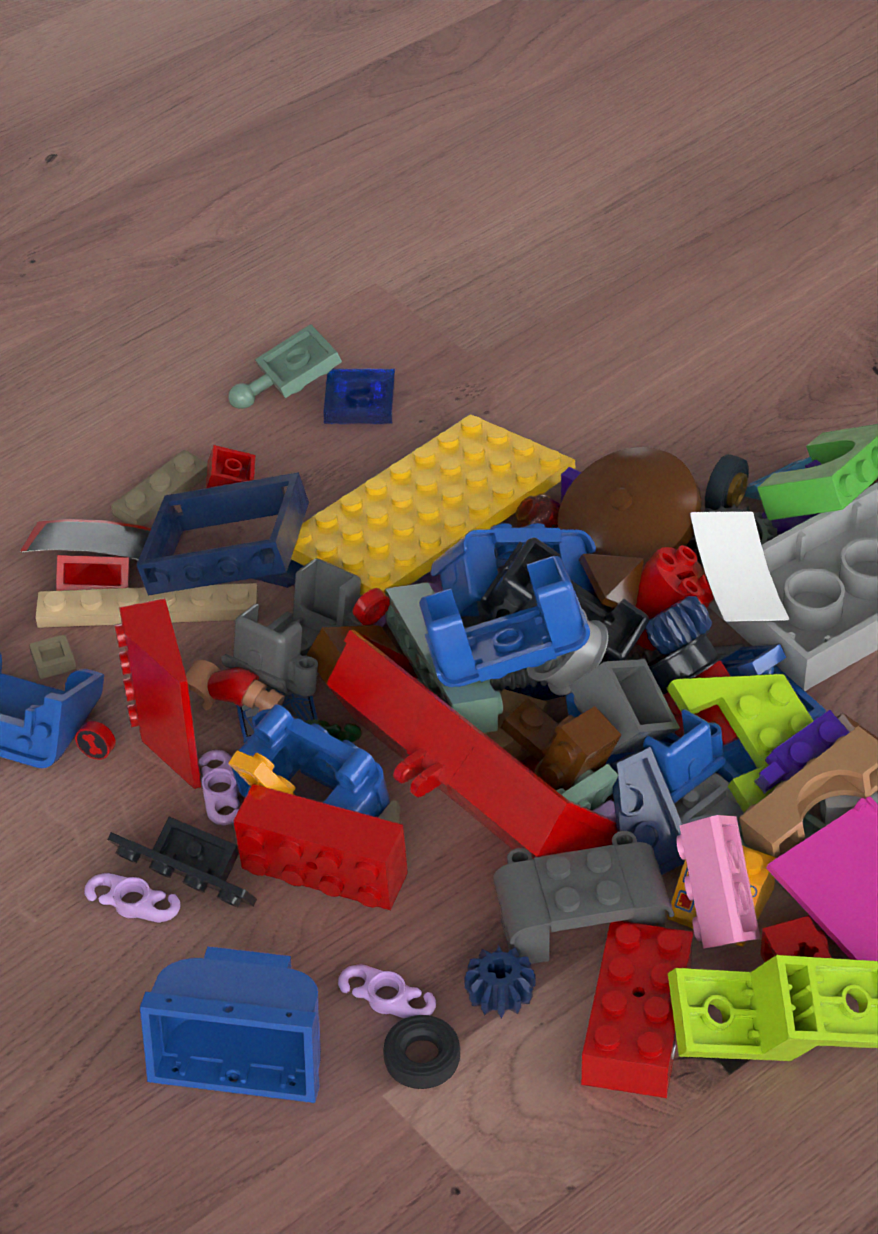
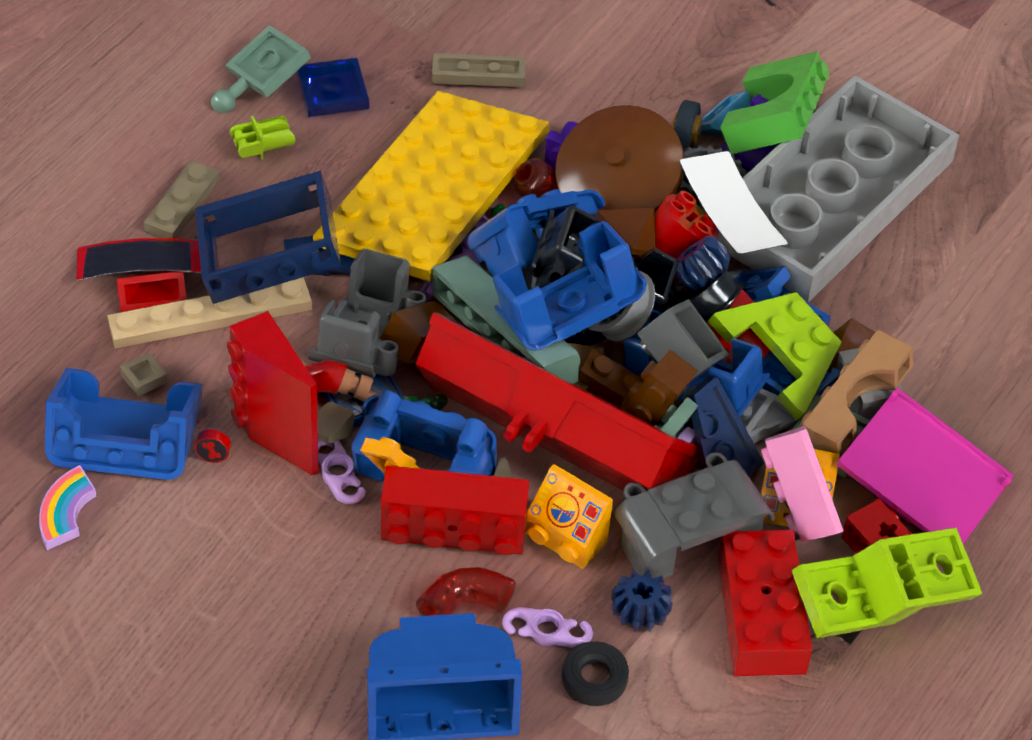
camera: 20 degrees left, 5 degrees up
lavender piece [84,873,180,923] -> none
black bracket [107,817,257,908] -> none
red piece [206,445,256,488] -> none
red tile [353,588,390,625] -> none
dark purple hinge [754,710,850,794] -> none
none -> lime arm [229,115,296,160]
none -> dark tan slope [317,402,355,443]
none -> clear red cylinder [416,567,516,616]
none -> dark tan plate [432,53,525,87]
none -> light orange slope [525,464,613,569]

